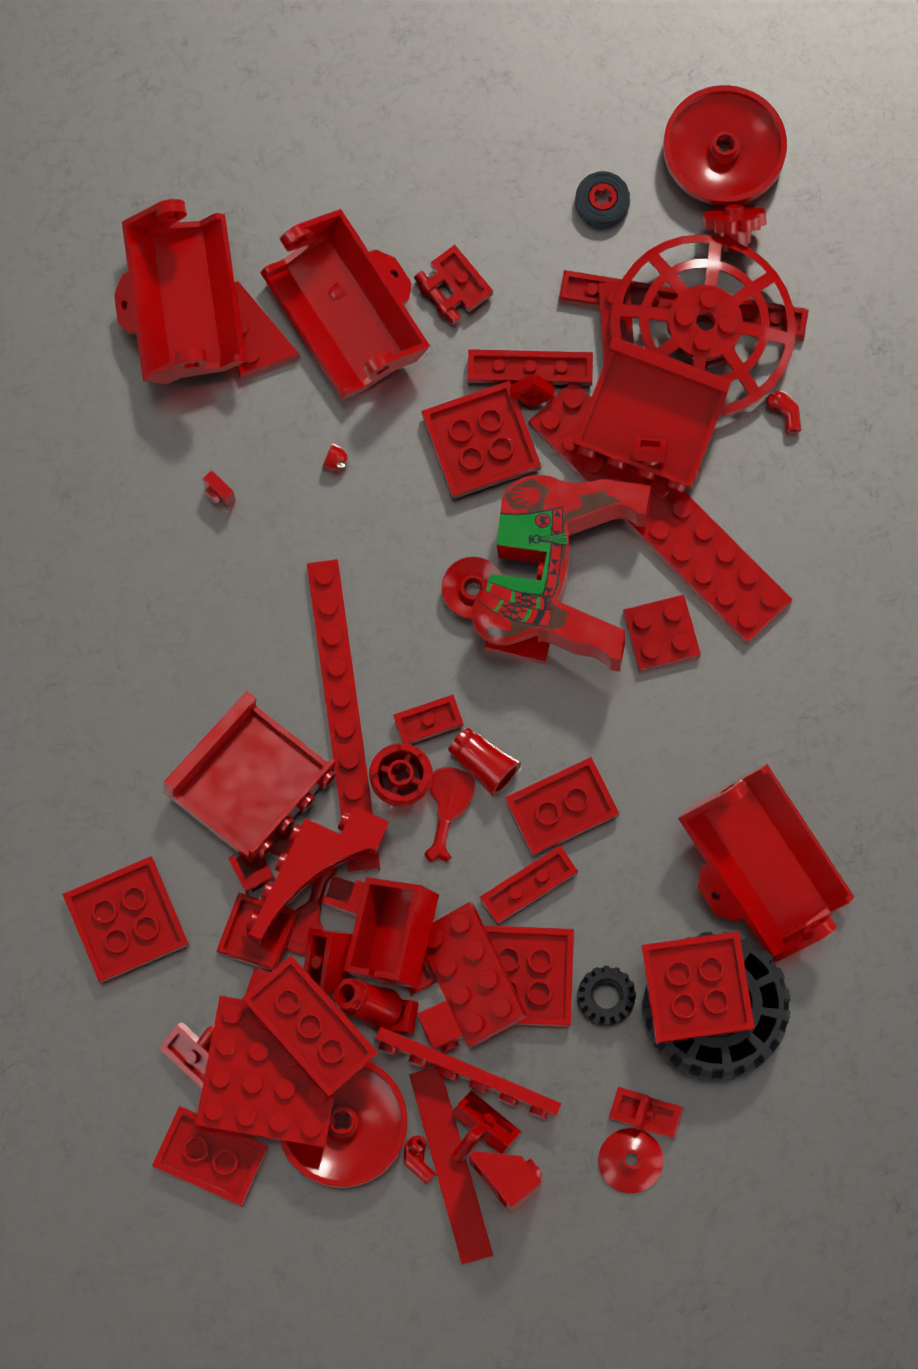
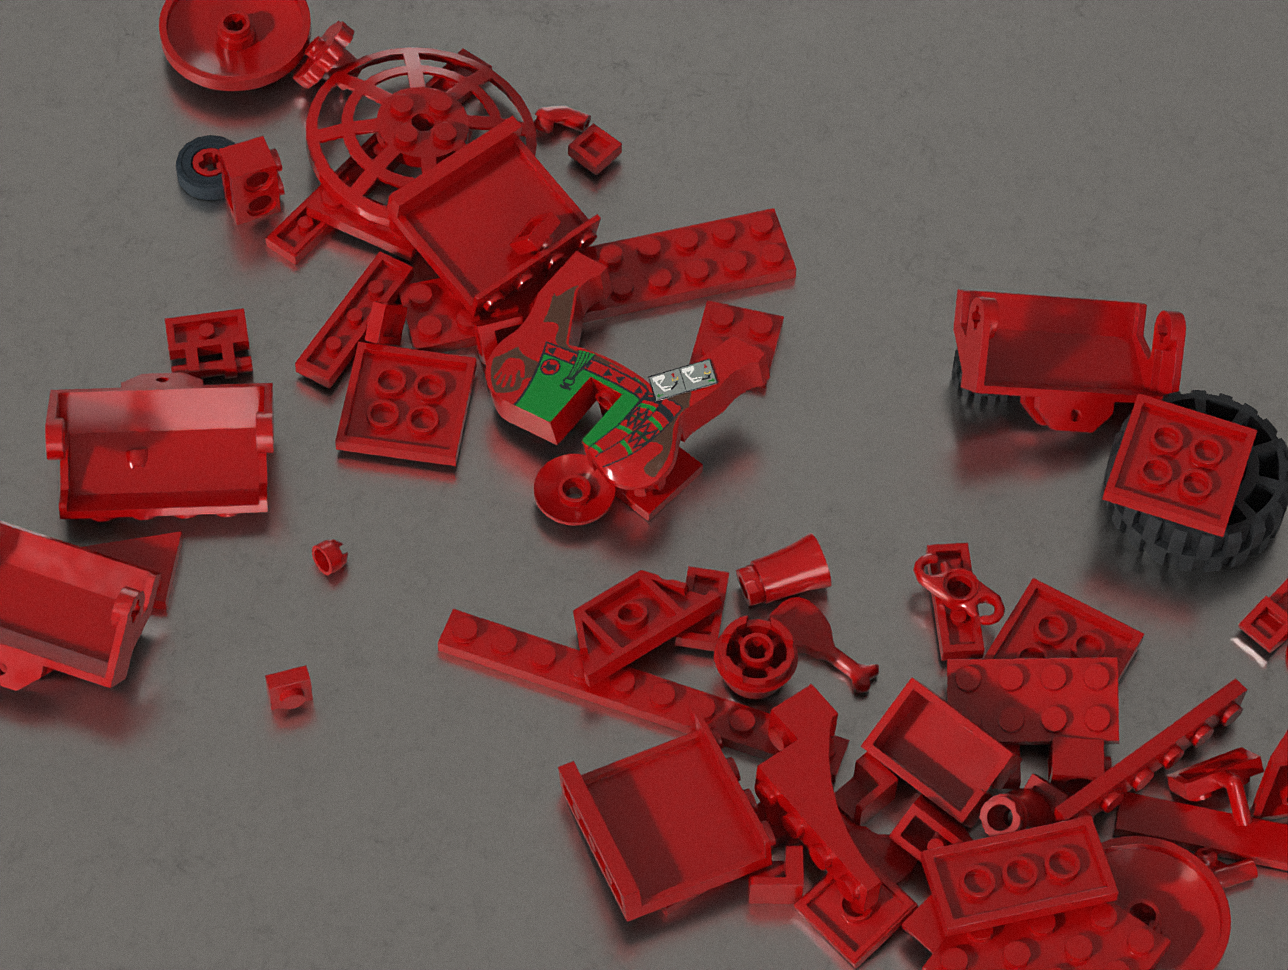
camera: 65 degrees left, 20 degrees down
red plate [505,757,620,856] -> none
black tyre [577,966,636,1027] -> none
none -> red brick [219,136,285,225]
none -> red panel [471,311,525,365]
none -> red plate [568,123,622,175]
none -> red wing [573,570,722,687]
none -> light grey sticker [648,359,718,401]
none -> red piece [913,554,1005,625]

